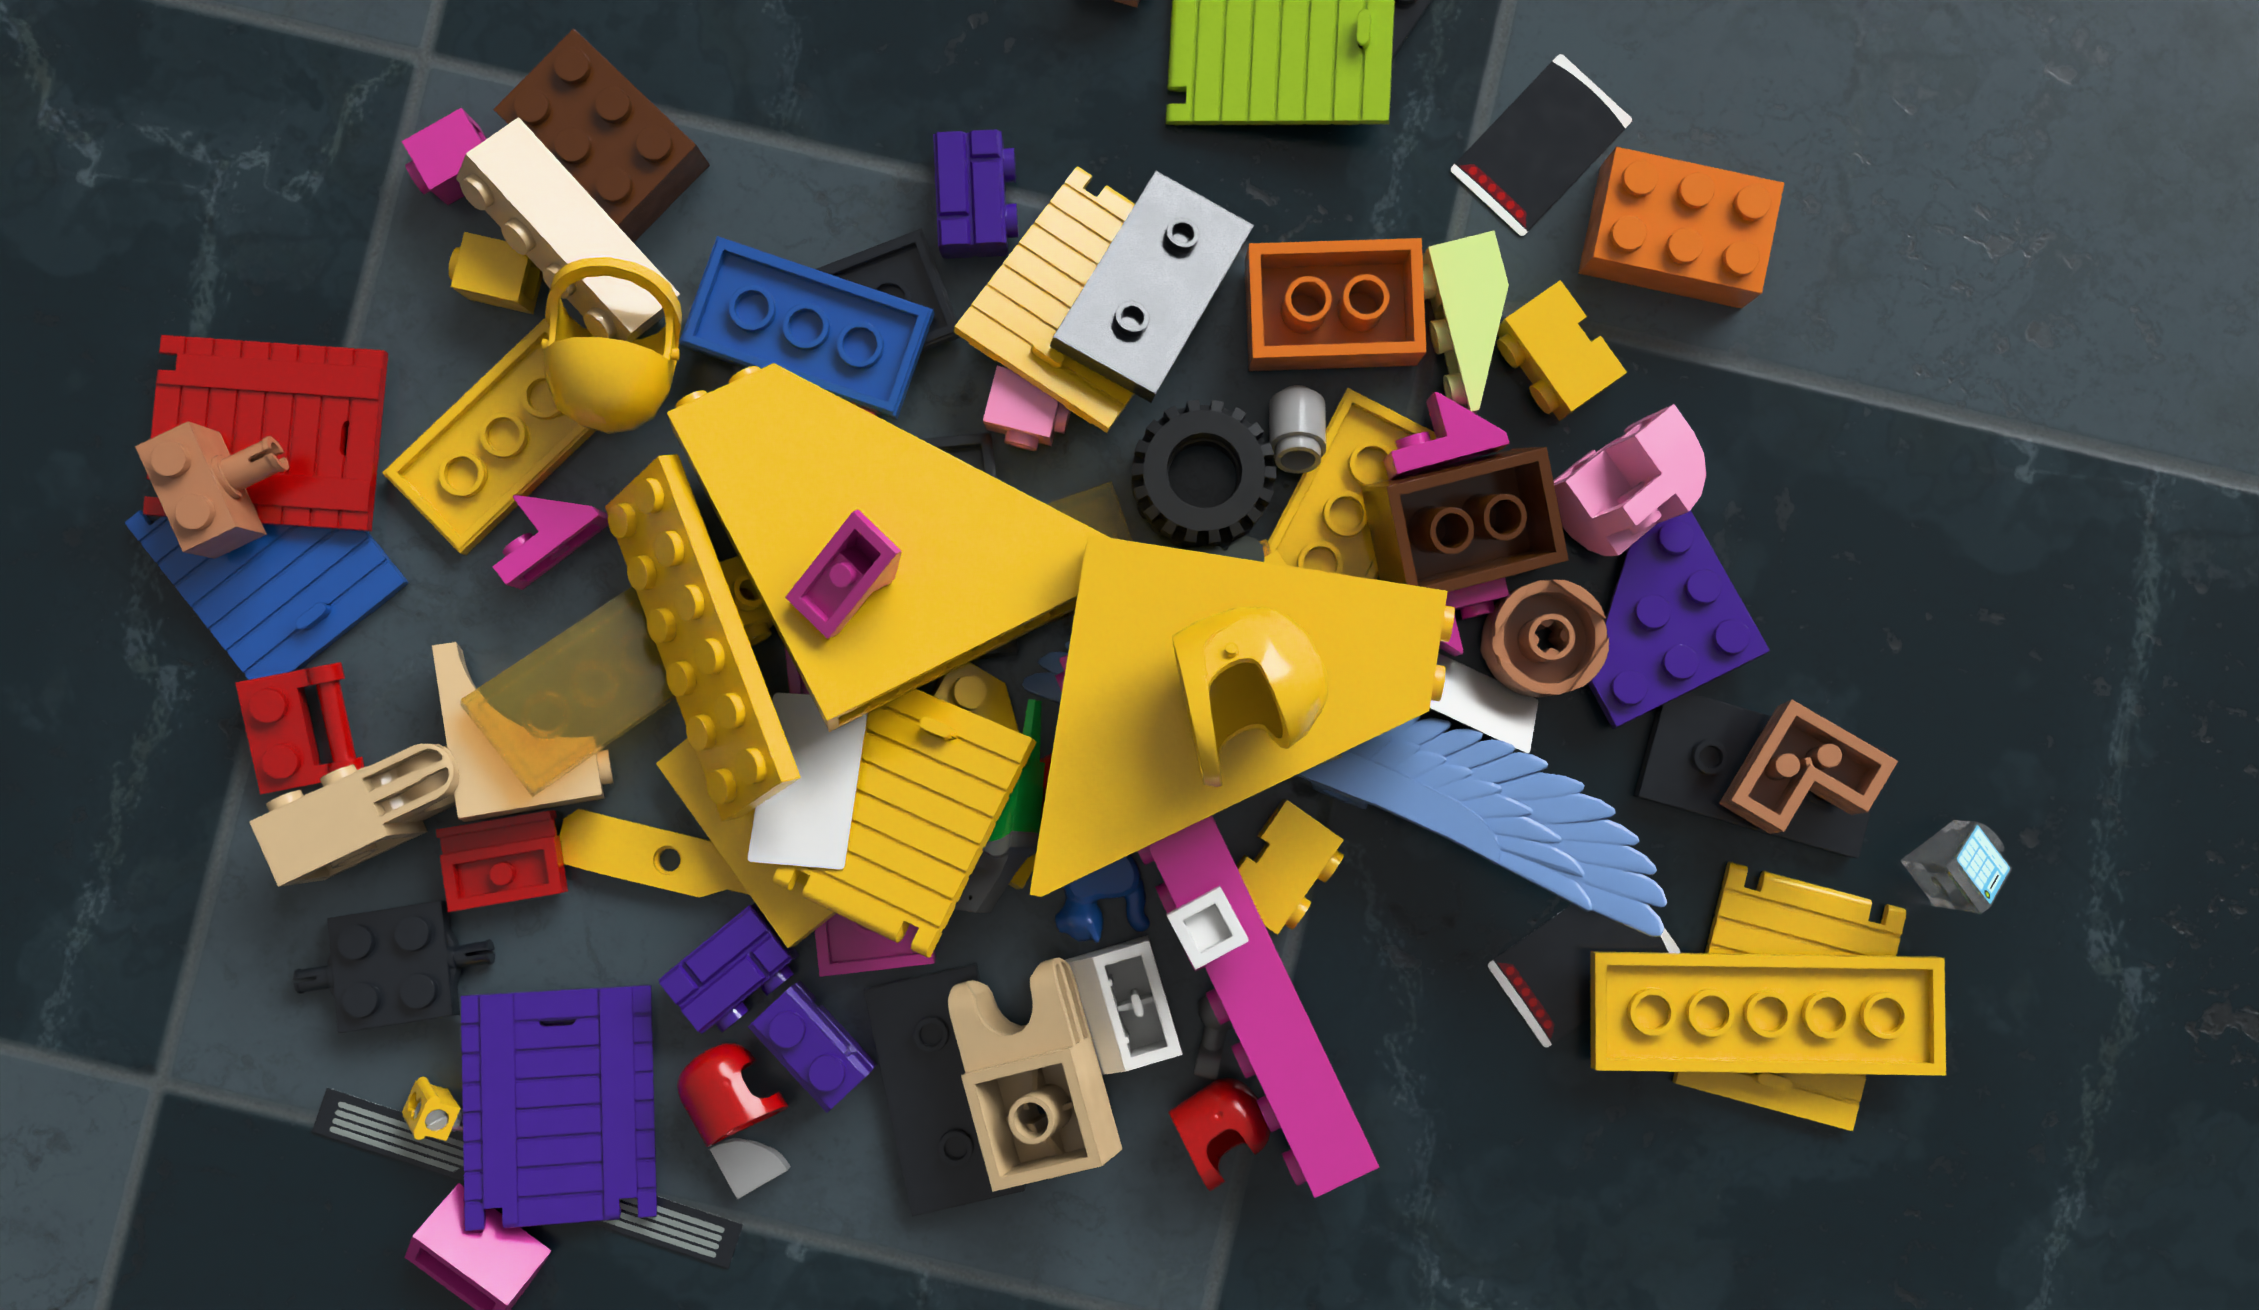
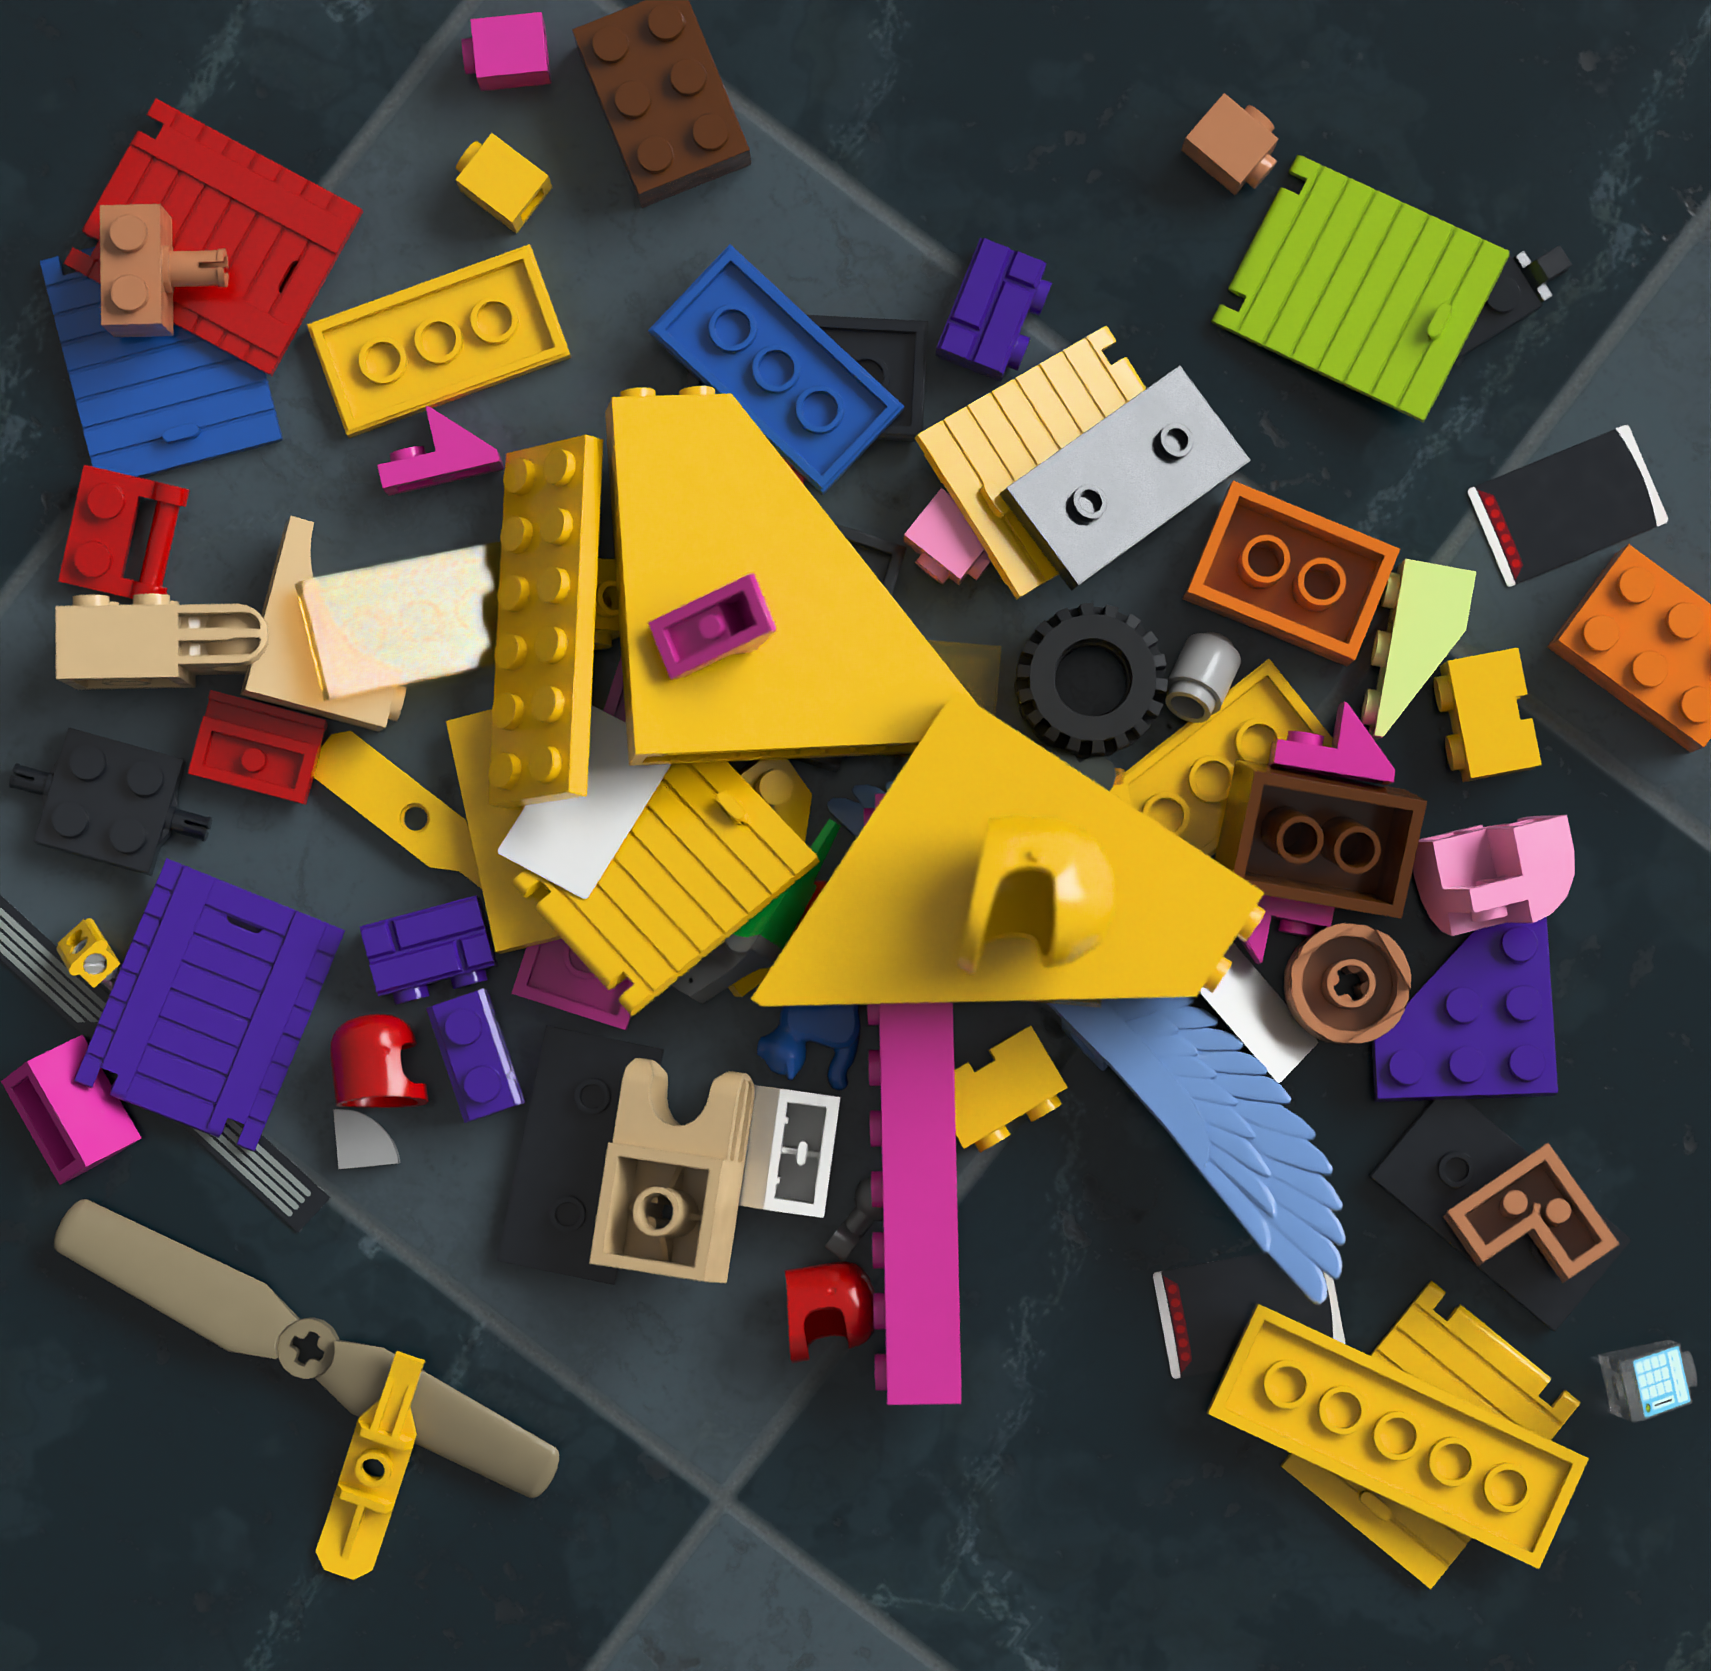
camera: 25 degrees right, 0 degrees up
brick [456,117,680,343] -> none
yellow piece [542,257,682,434] -> none
white tile [1167,885,1249,970] -> none

